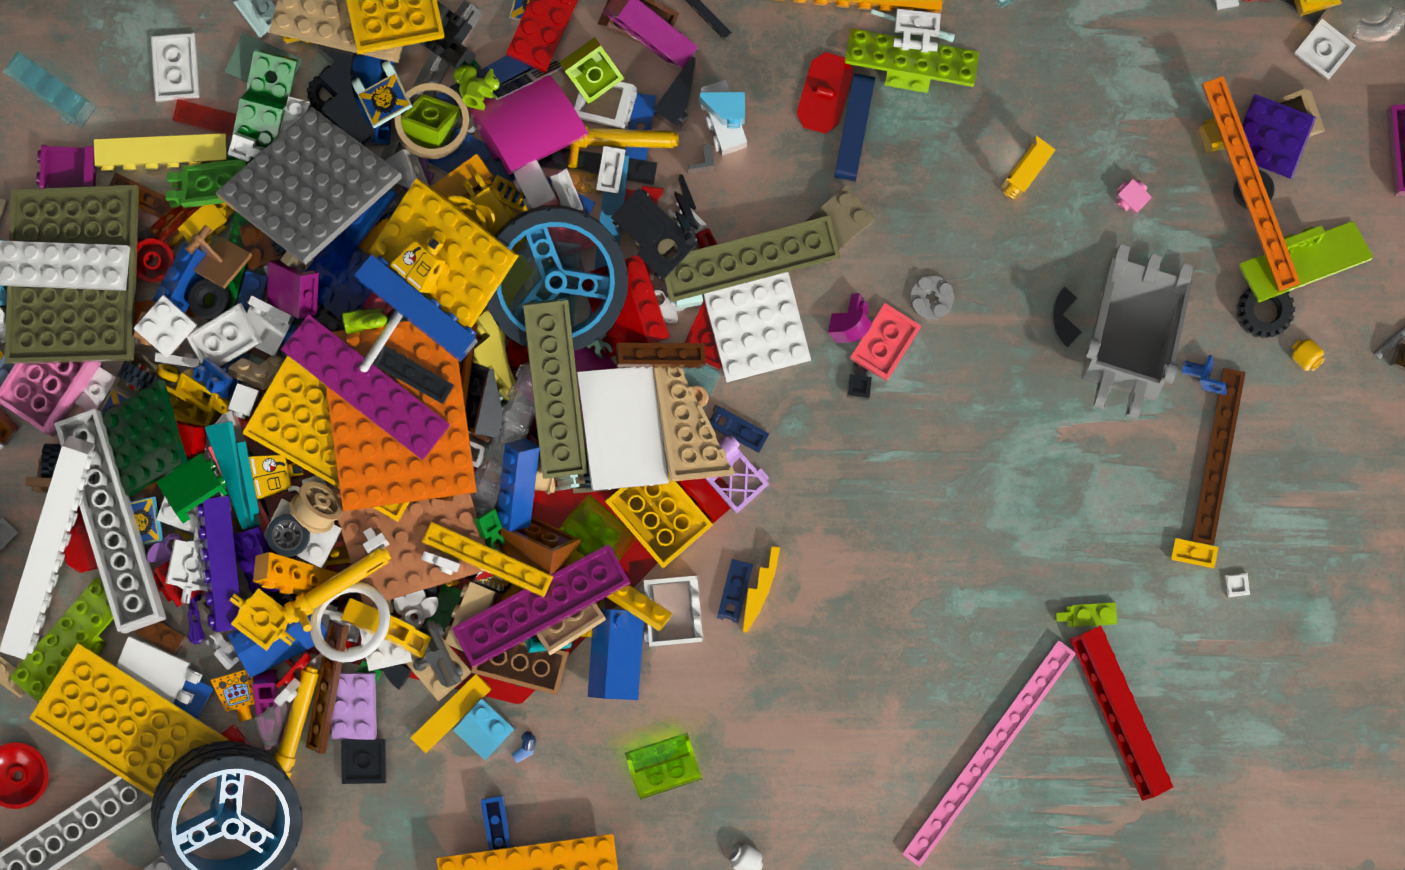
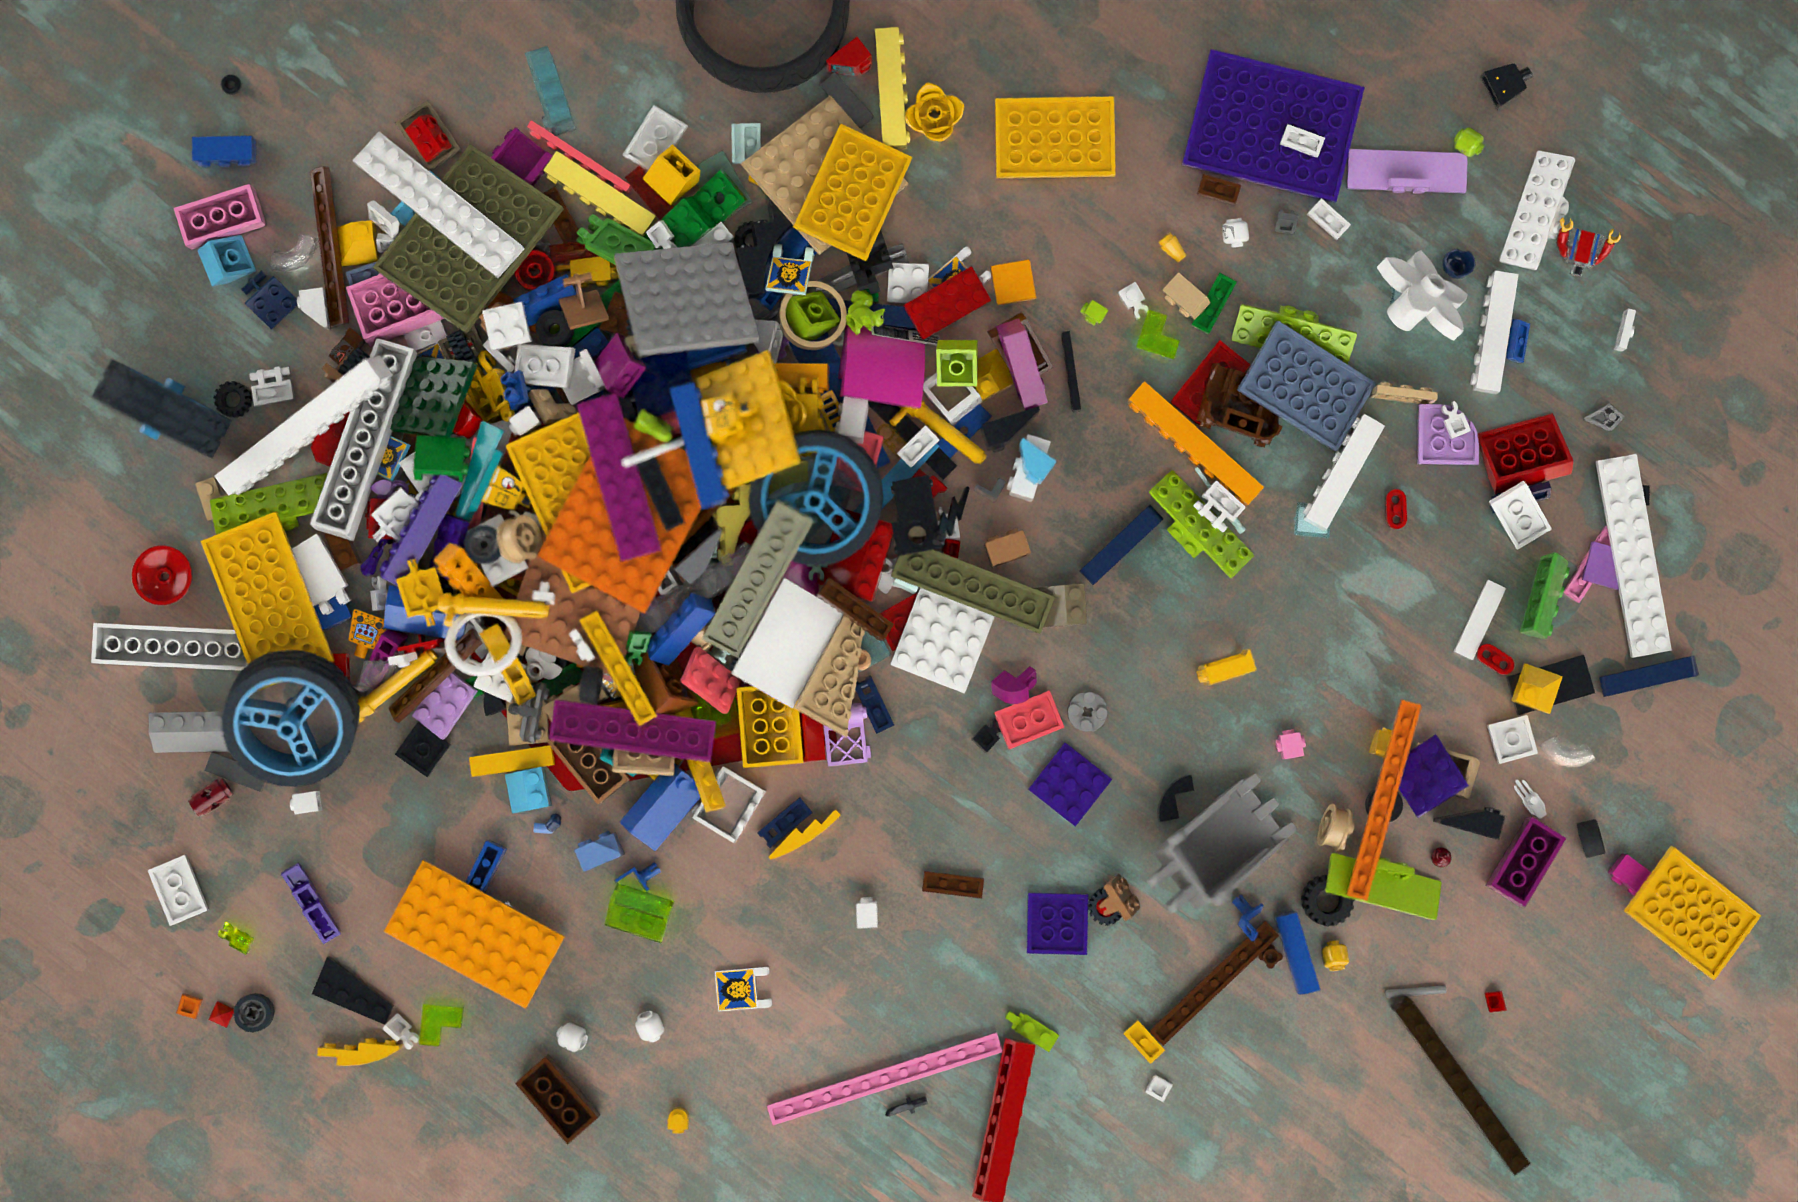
camera: 40 degrees right, 0 degrees up
white plate [550,168,584,210] -> none
red shield [797,52,854,134] -> none
none -> reddish brown leg [329,327,366,365]
none -> coral plate [527,120,632,194]
none -> medium blue slope [574,831,625,872]
none -> black tyre [579,666,603,704]
none -> blue bracket [614,862,661,892]
none -> yellow slope [643,144,701,205]
none -> coral plate [680,647,741,714]
none -> flag [715,966,772,1012]
none -> white brick [856,897,878,928]
none -> black piece [885,1096,928,1117]
none -> white plate [887,262,929,303]
none -> reddish brown plate [922,871,984,899]
none -> yellow slope [973,349,1014,402]
none -> medium nougat brick [984,528,1031,568]
none -> dark purple plate [1027,893,1088,955]
none -> dark purple plate [1028,743,1112,827]
none -> medium nougat plate [1088,874,1141,925]
none -> reddish brown plate [1259,944,1283,969]
none -> blue brick [1274,911,1320,995]
none -> tan wheel [1317,803,1355,851]
none -> dark red plate [1431,847,1452,868]
none -> black slope [1433,807,1505,839]
none -> white piece [1514,780,1547,820]

